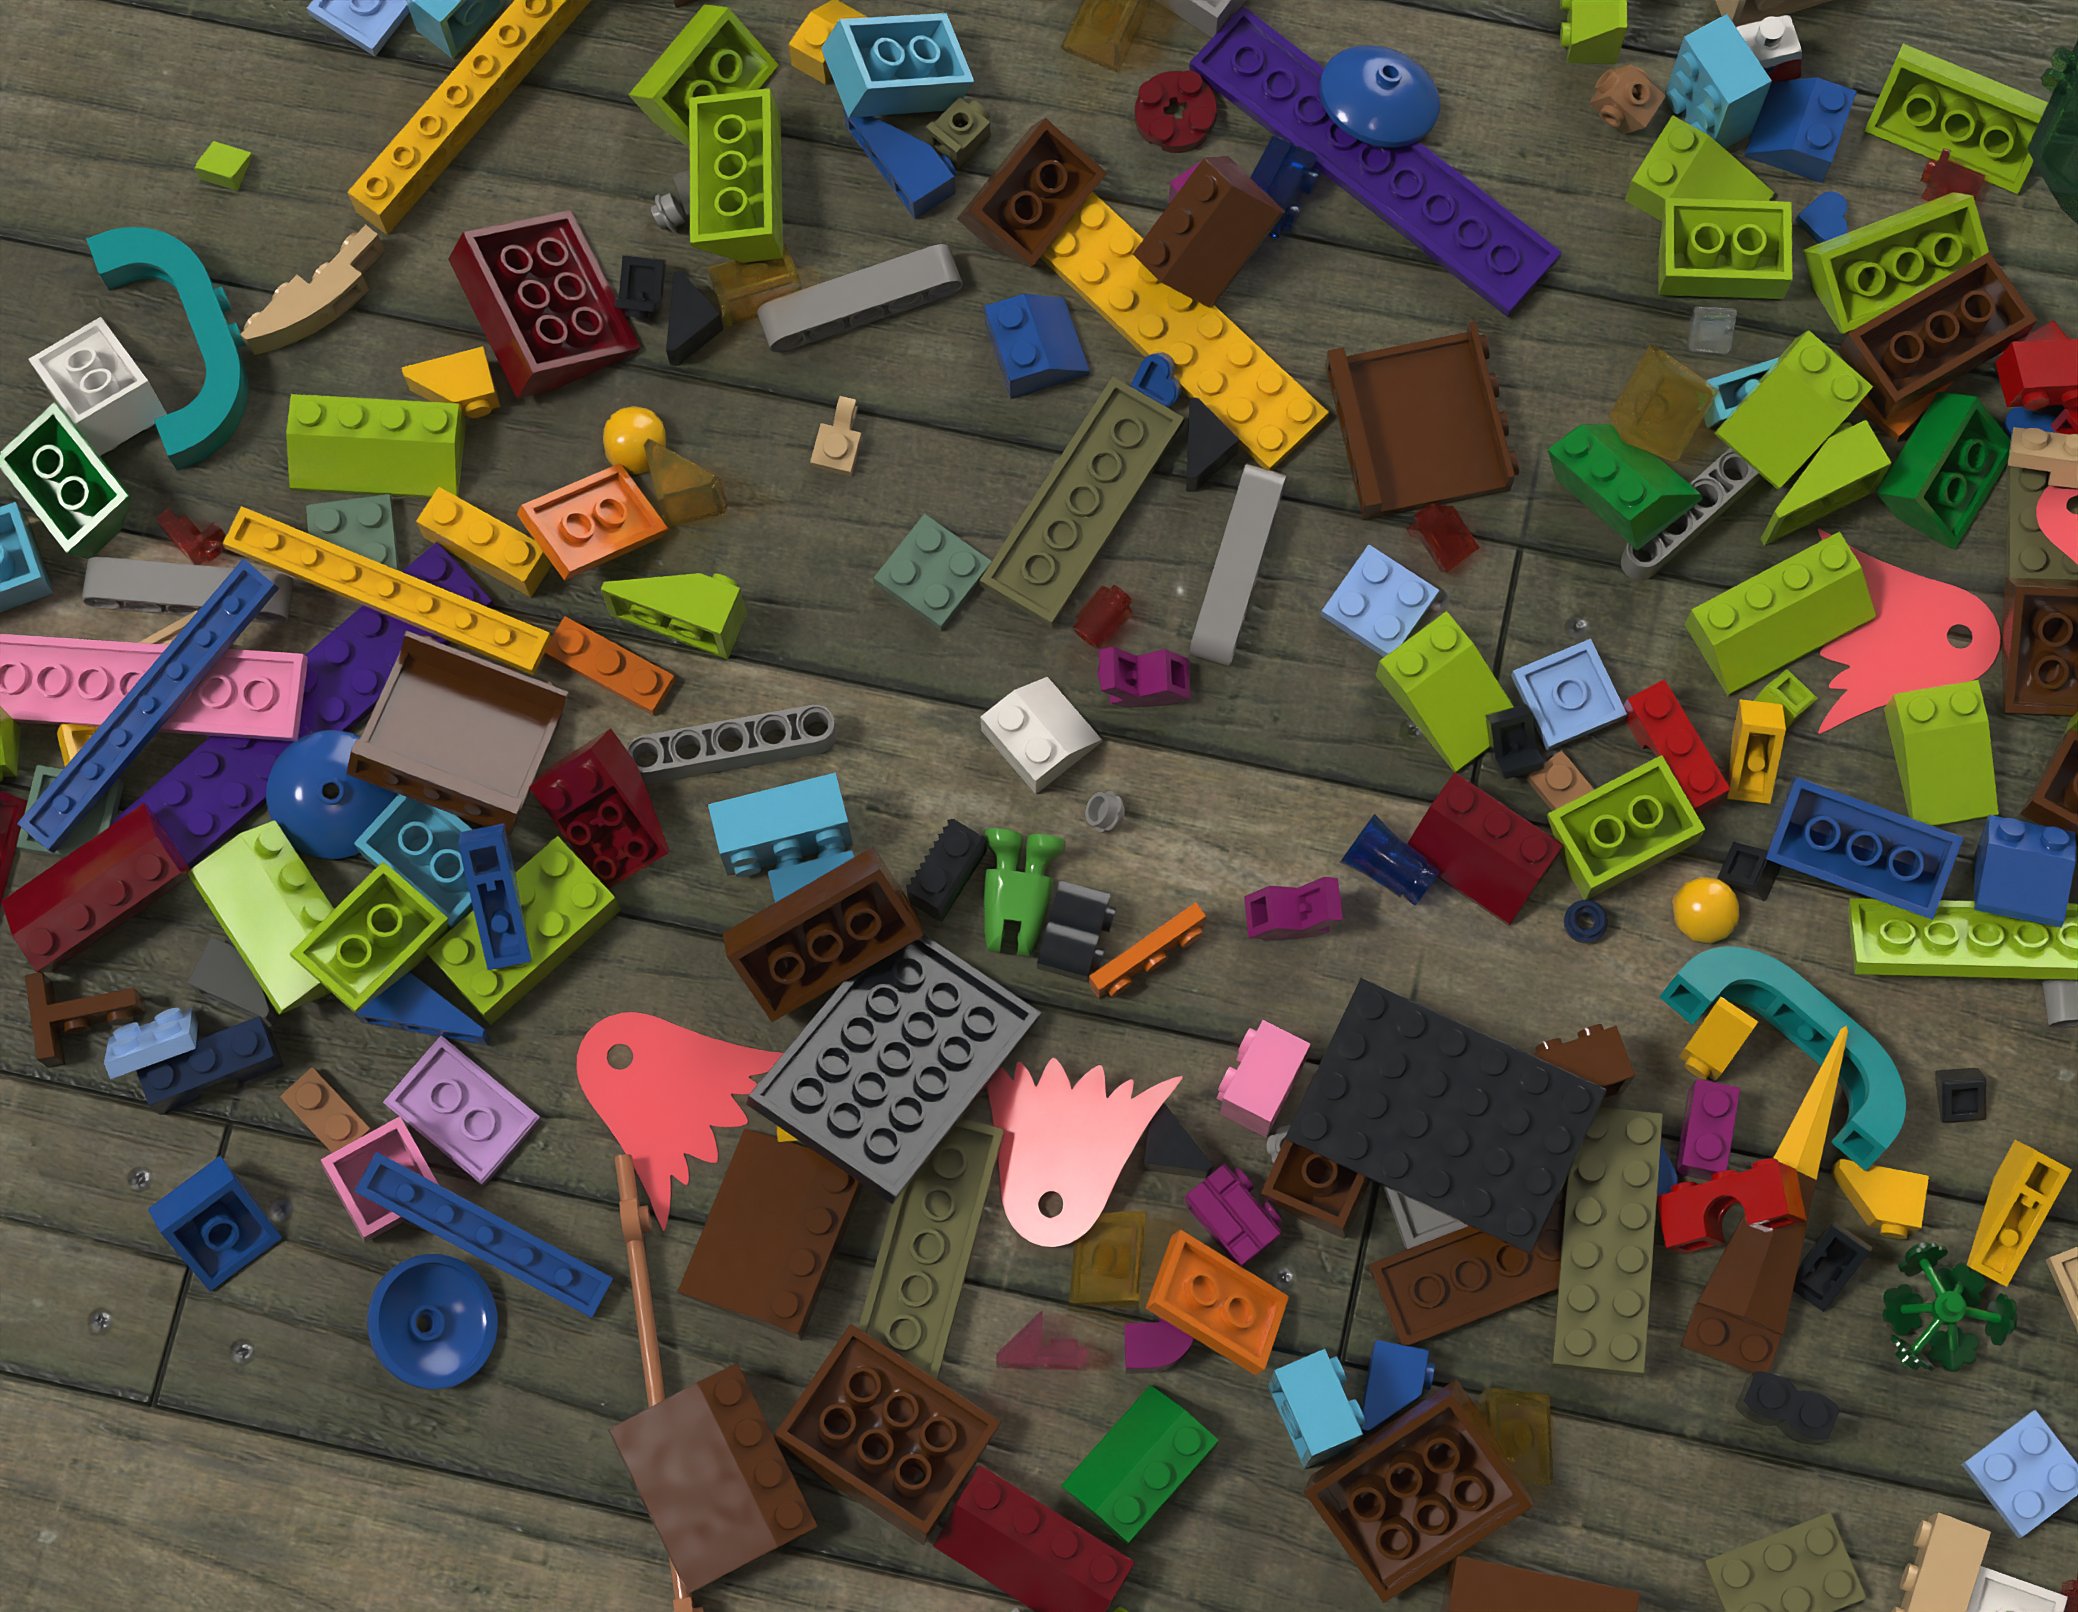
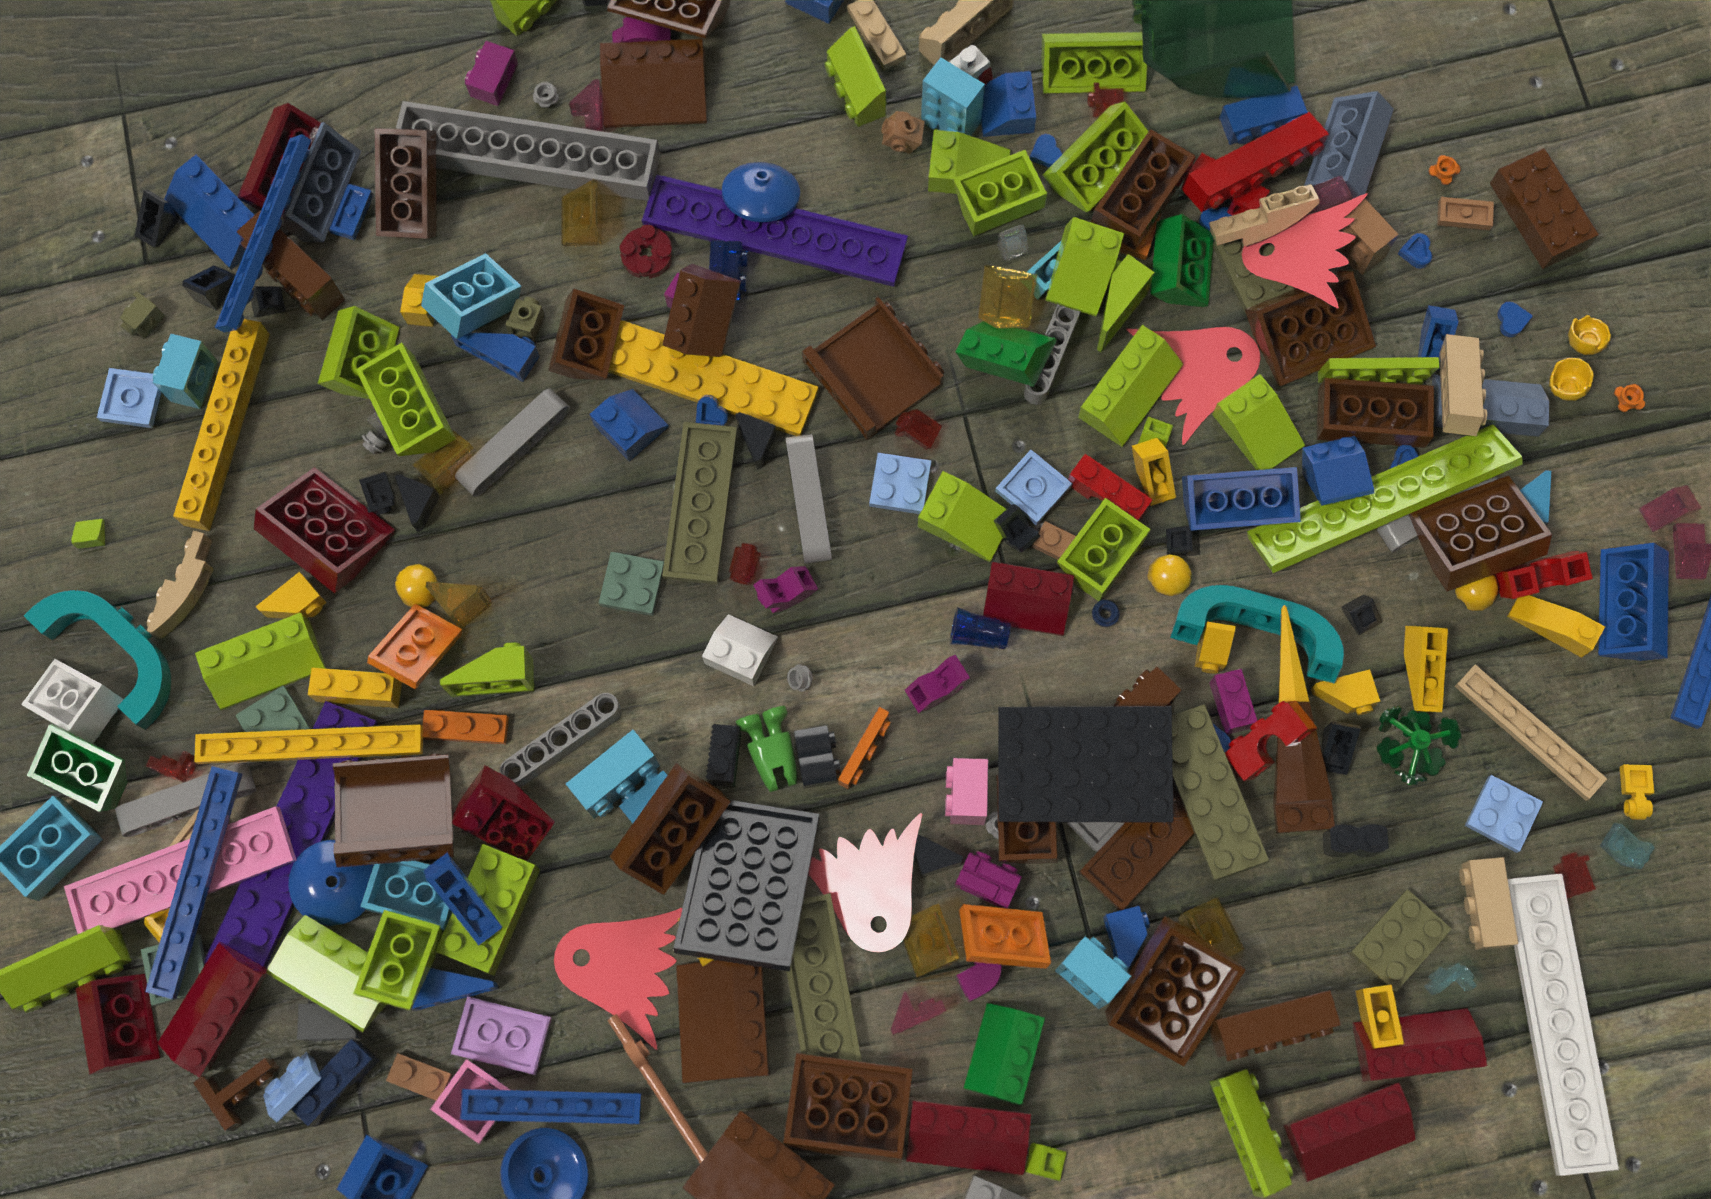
camera: 25 degrees left, 0 degrees up
tan plate [810,396,862,477] -> none

